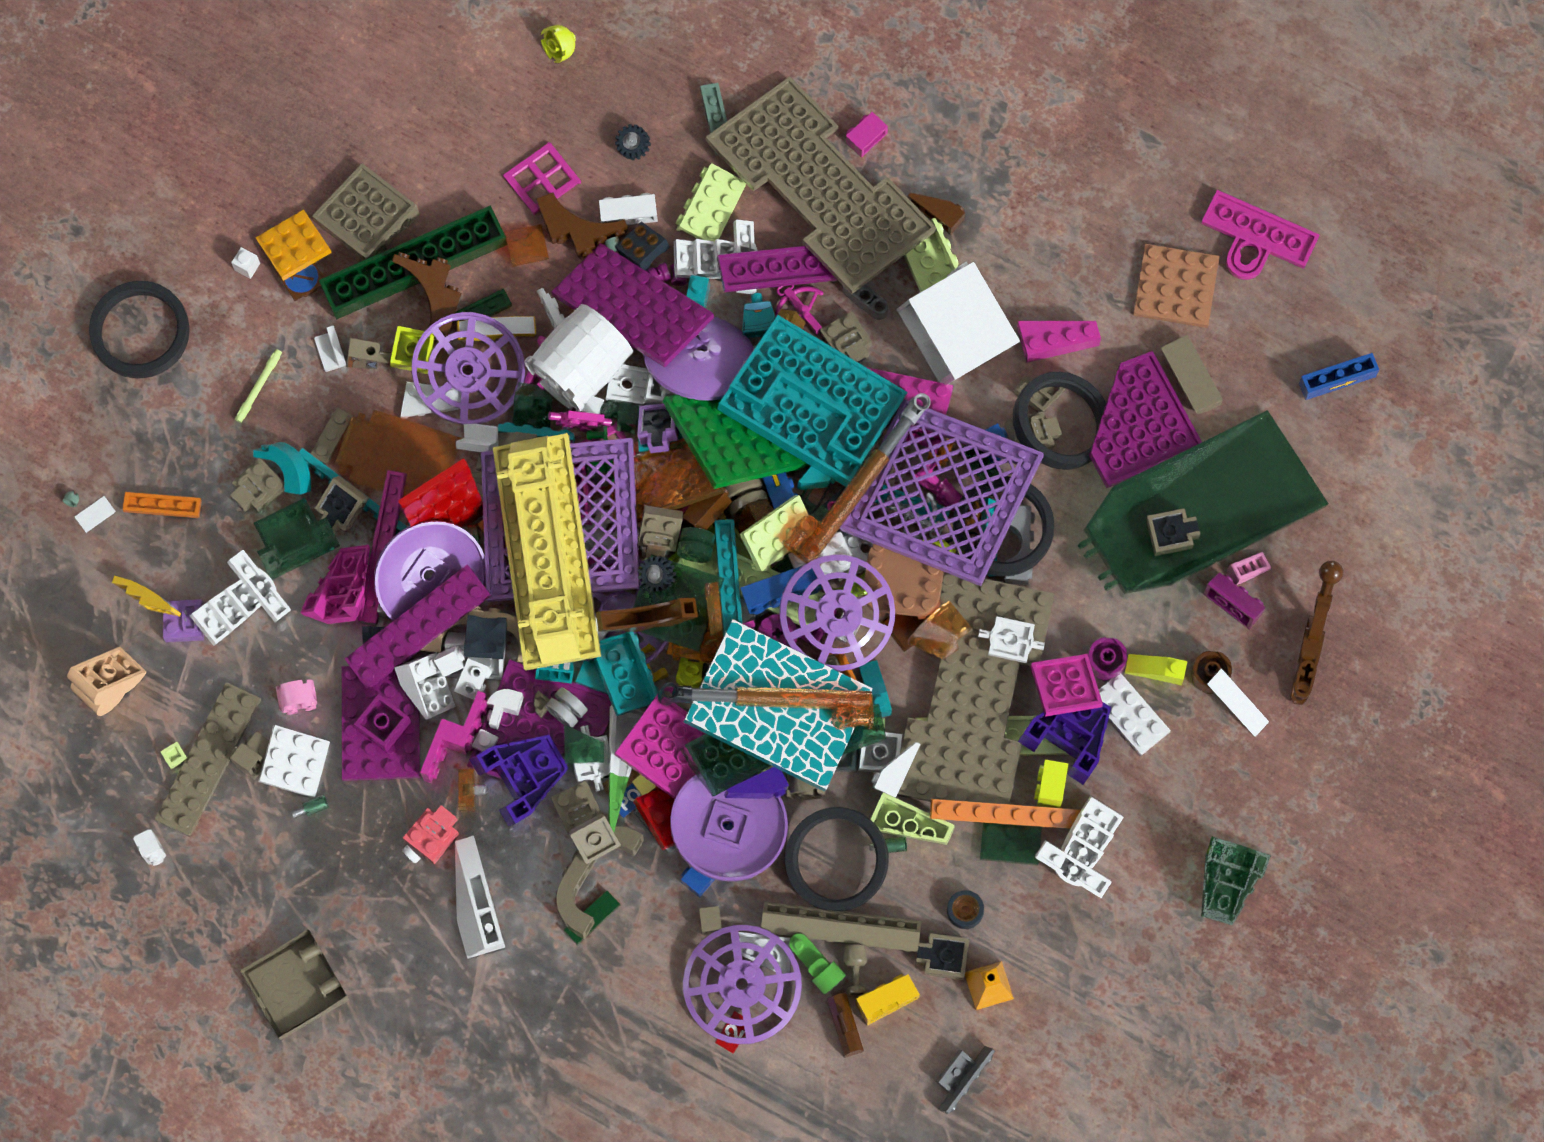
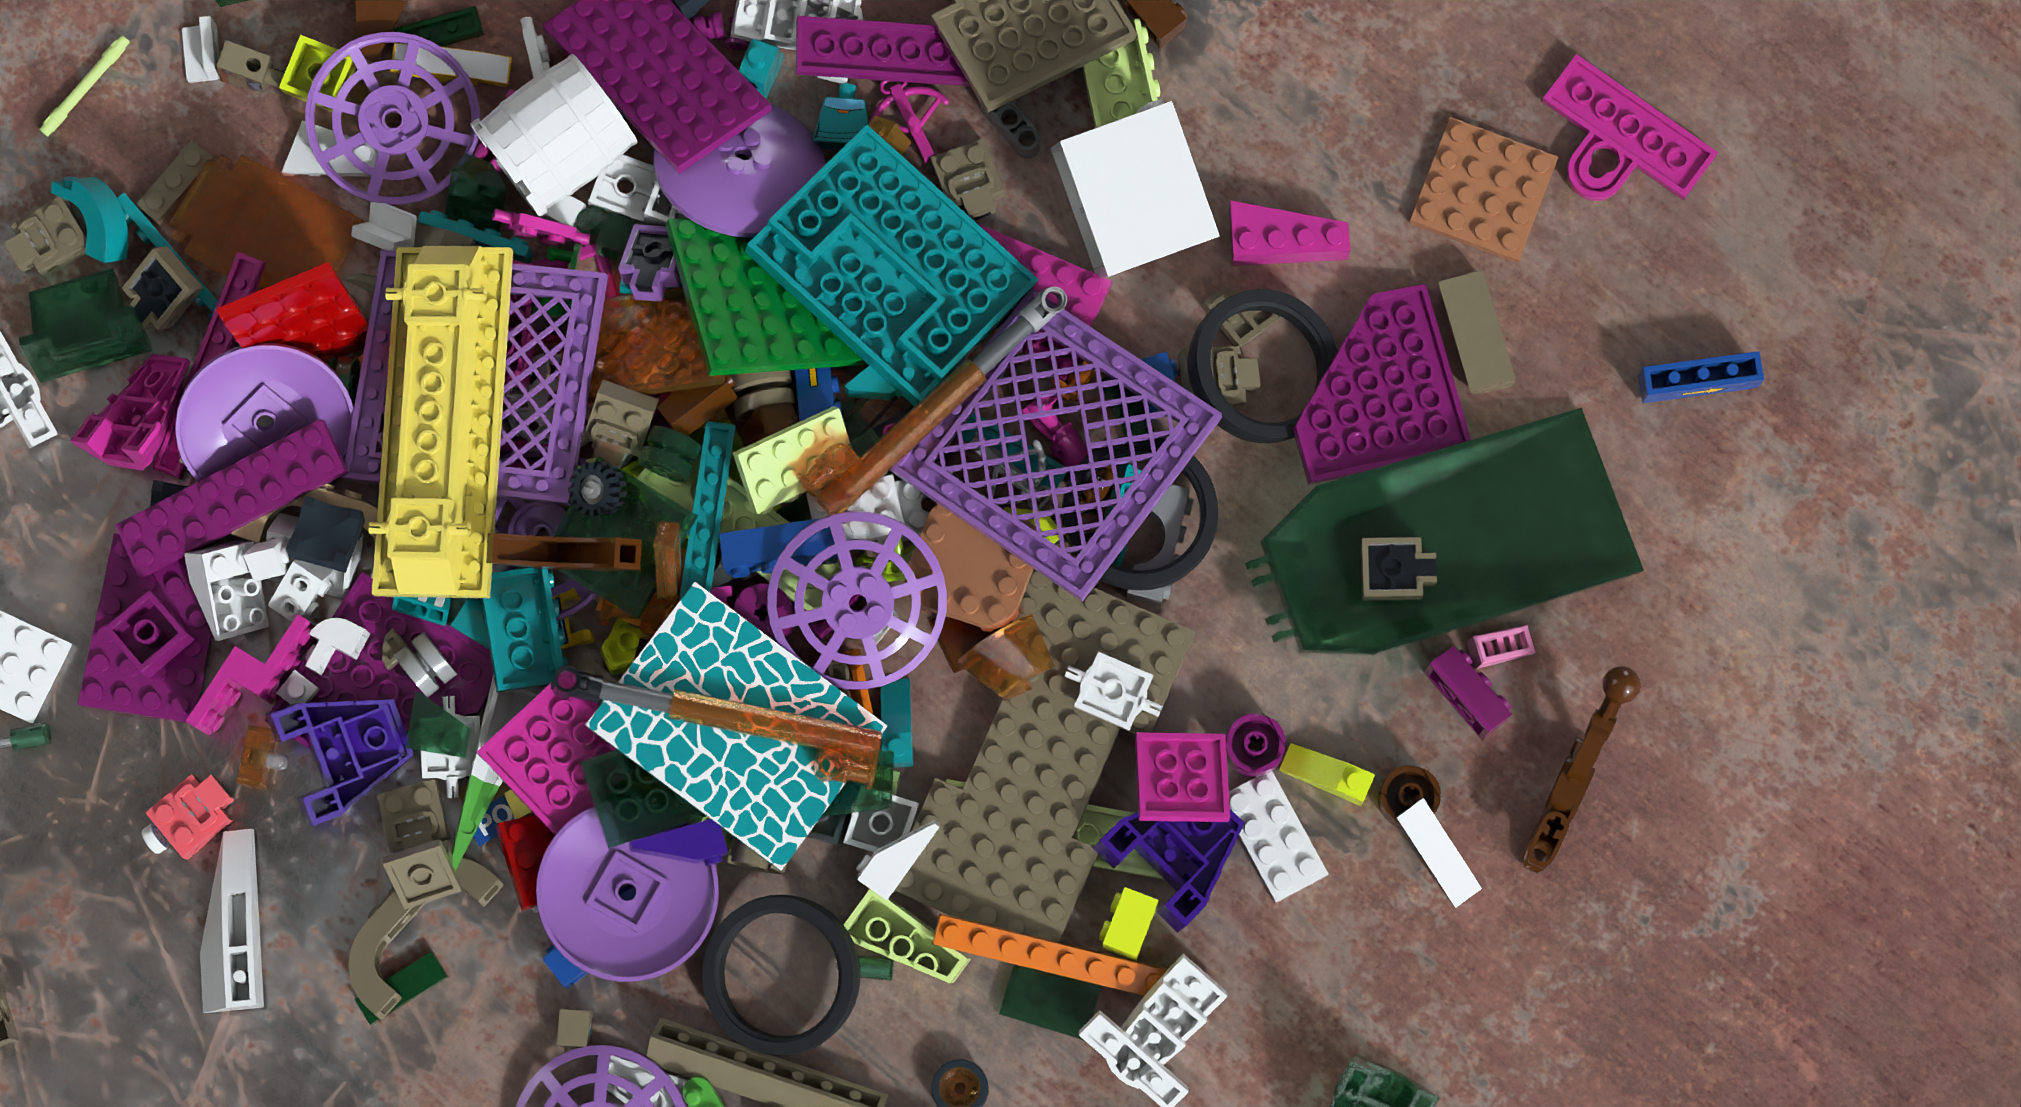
camera: 15 degrees right, 5 degrees up
bright pink brick [276,680,317,715] -> none

